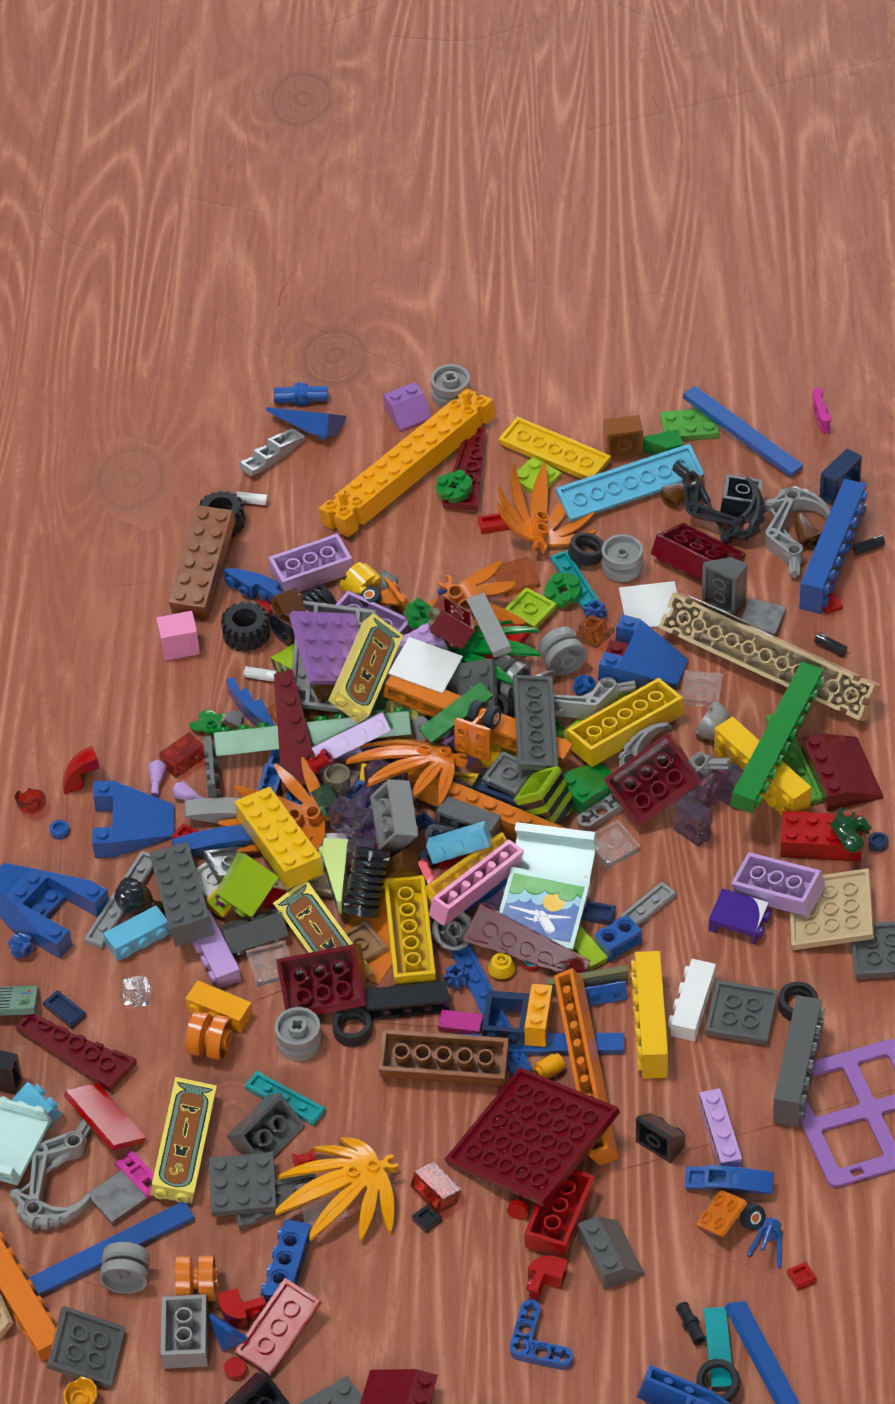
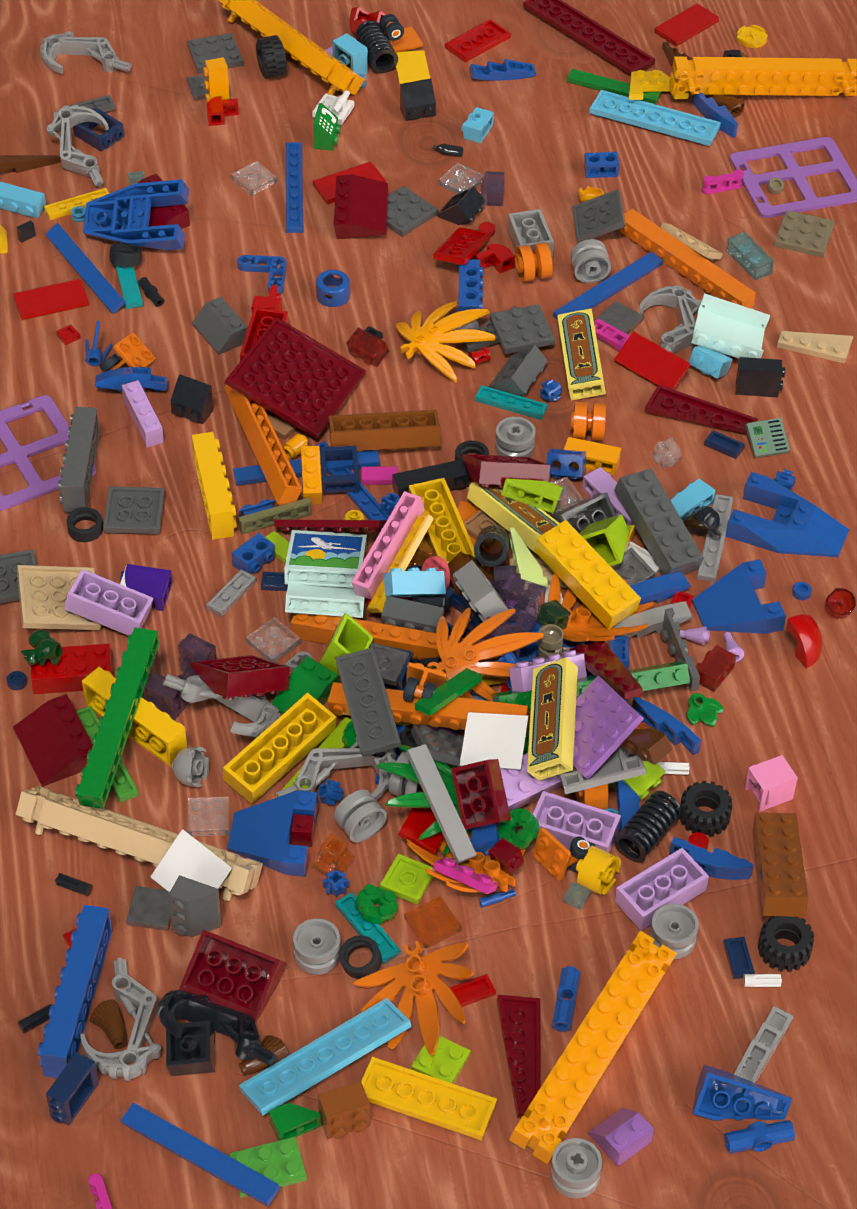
camera: 165 degrees right, 0 degrees up
blue slope [207,1313,247,1352] -> none
light grey tile [221,711,242,729] -> none
red bush [307,749,334,774] -> none
green plate [436,470,473,503] -> none
white piece [619,581,677,627] -> none
white brick [668,959,716,1042] -> none
none -> red tile [13,279,89,320]
none -> blue piece [316,270,350,307]
none -> dark pink plate [433,857,498,894]
none -> dark red brick [488,838,524,876]
none -> lime slope [501,478,563,514]
none -> blue gear [540,379,562,402]
none -> blue brick [546,448,586,479]
none -> blue piece [552,966,580,1032]
none -> light grey wheel [650,903,698,959]
none -> dark blue tile [723,937,755,979]

